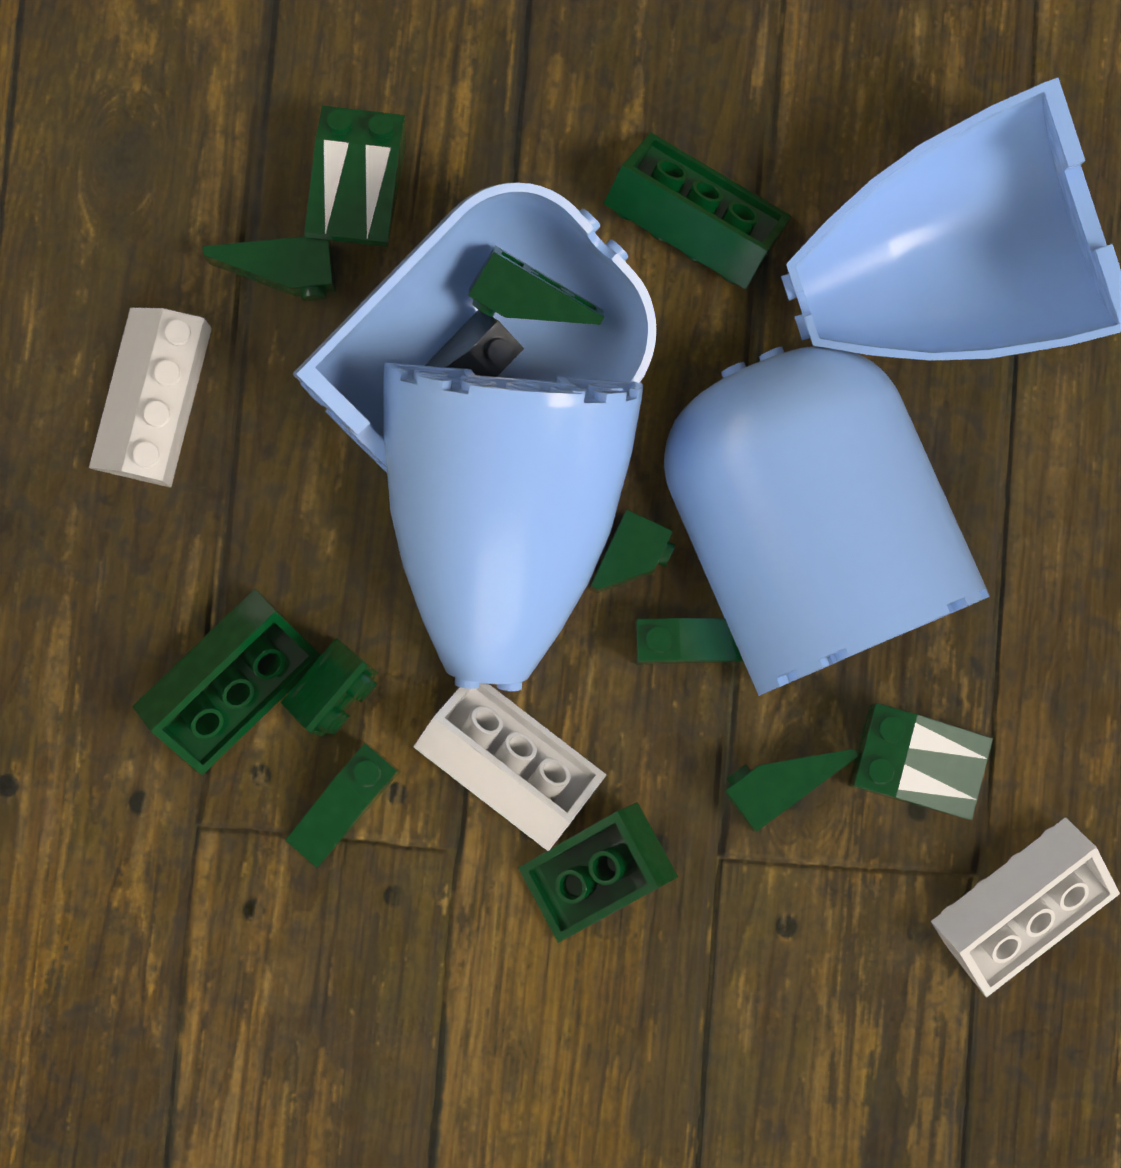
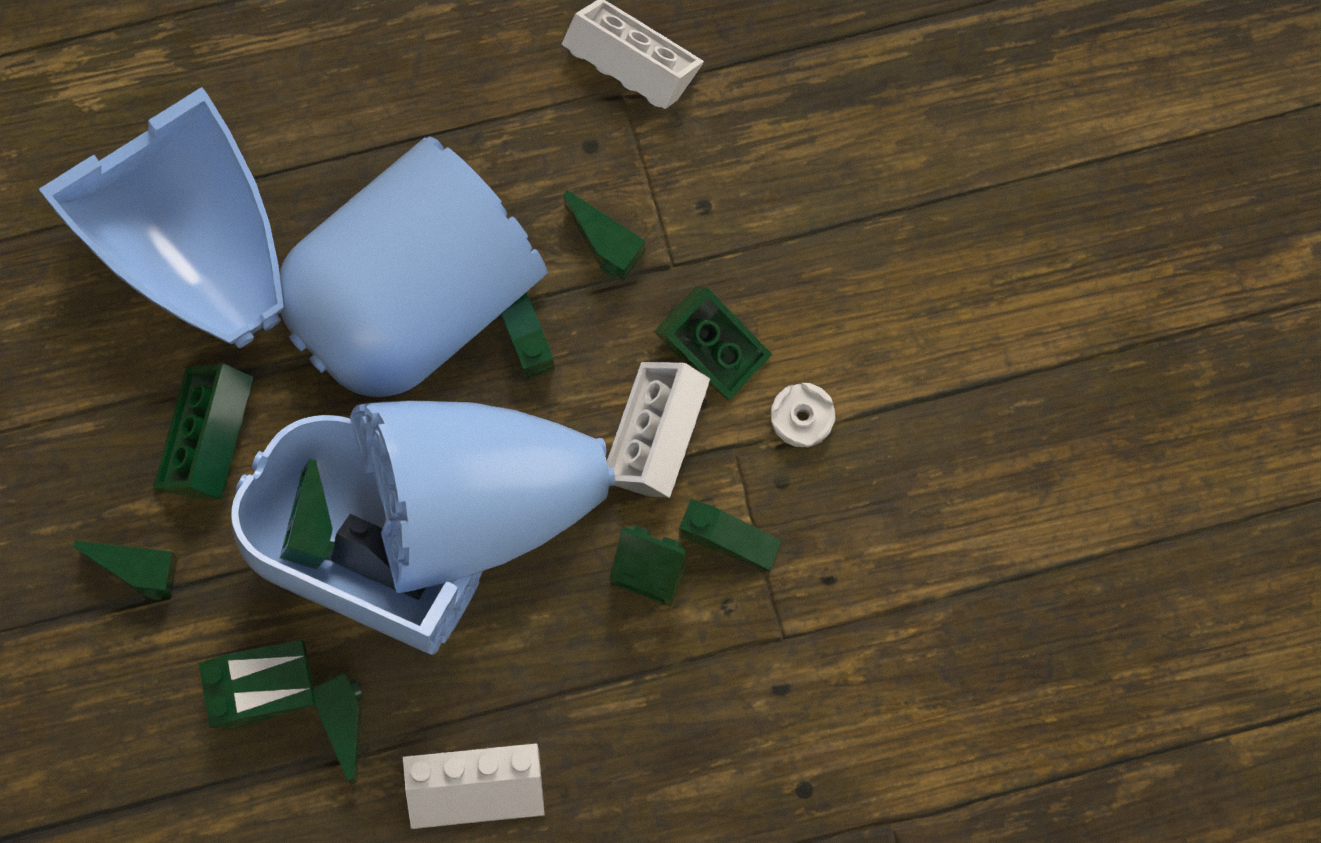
camera: 110 degrees left, 10 degrees down
dark green slope [132,589,321,775] -> none
dark green slope [590,510,676,593] -> none
slope [848,703,993,820] -> none
none -> dark green slope [74,541,178,600]
none -> white plate [771,383,835,447]

